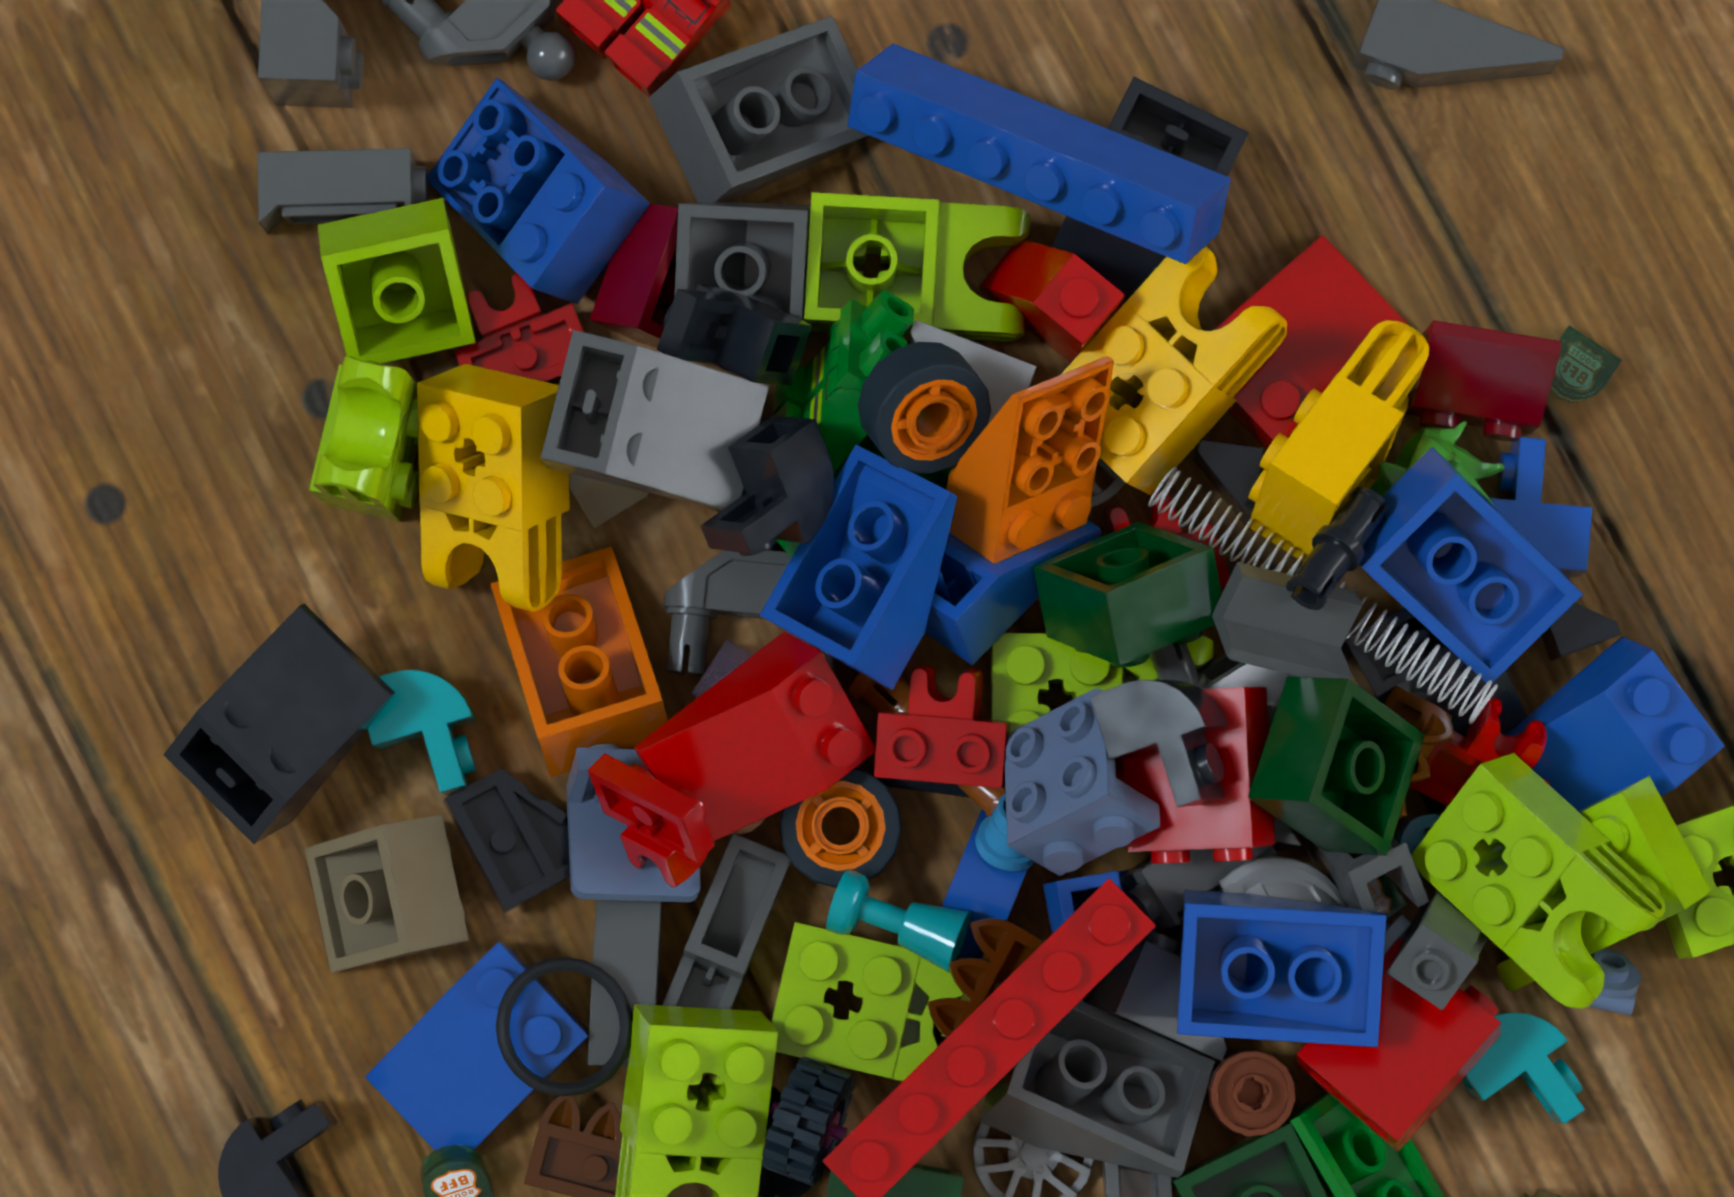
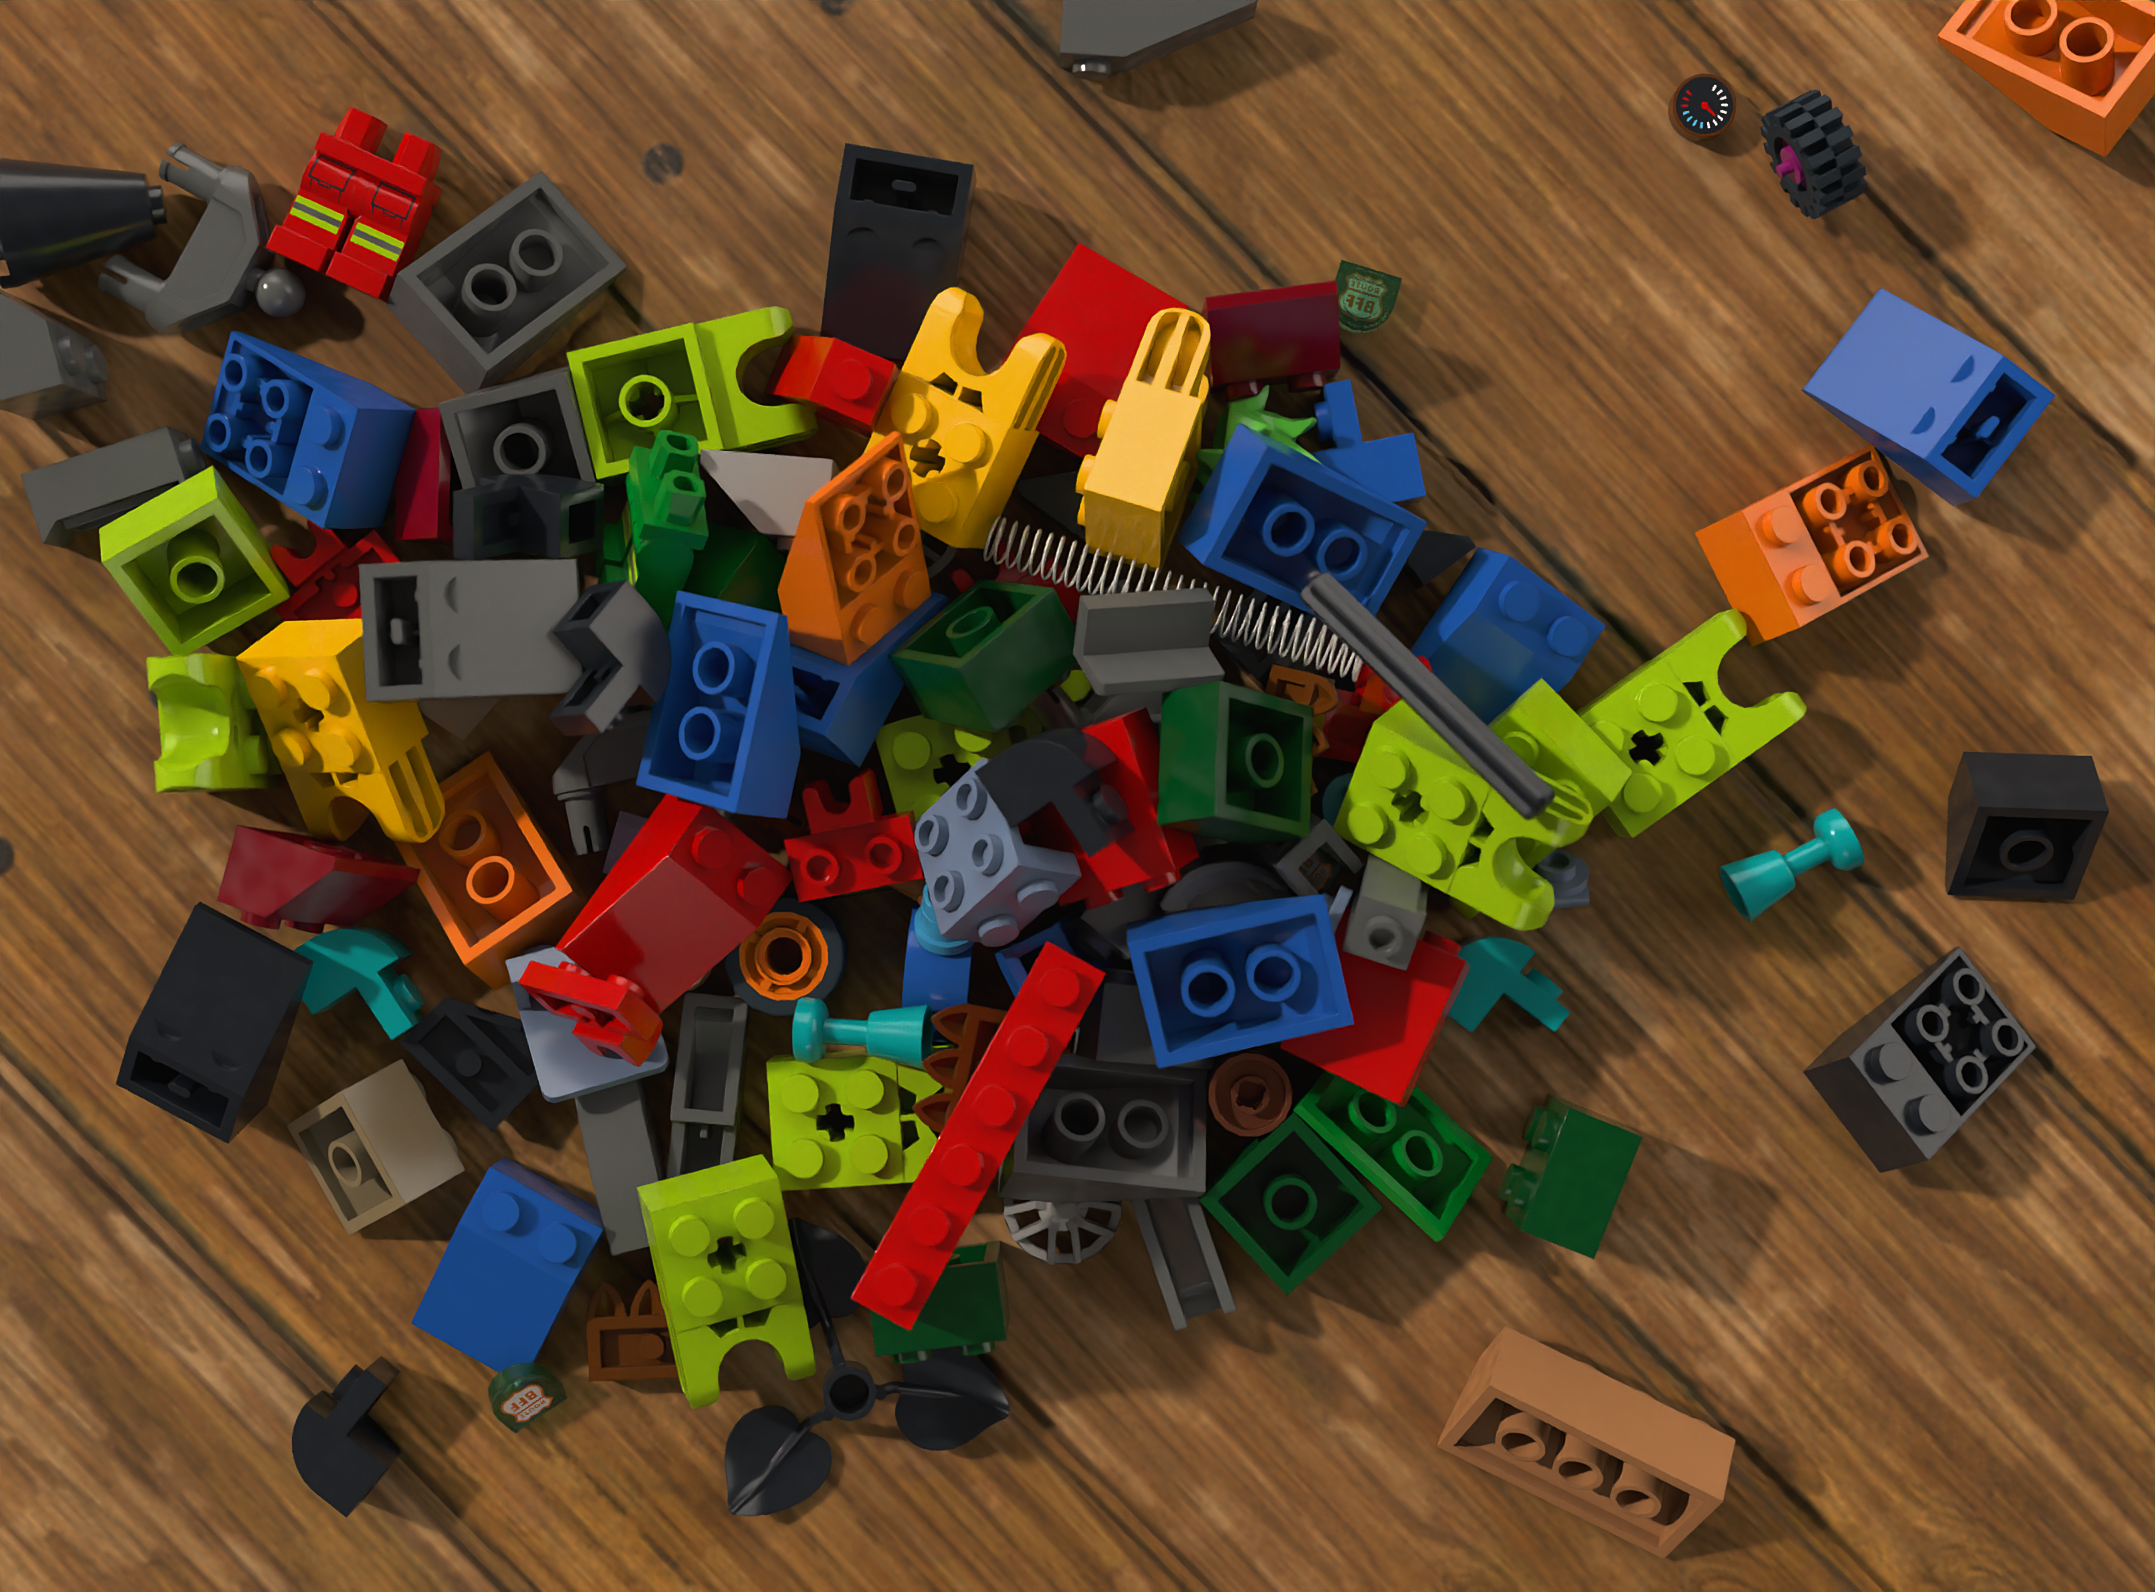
camera: 15 degrees left, 5 degrees up
black tyre [496,957,633,1097] -> none
black wheel [762,1057,855,1186] -> none
blue brick [847,43,1231,264] -> none
wheel [858,342,991,474] -> none
black pin [1286,487,1389,610] -> none
none -> dark red slope [217,825,421,934]
none -> black axle [1300,572,1555,821]

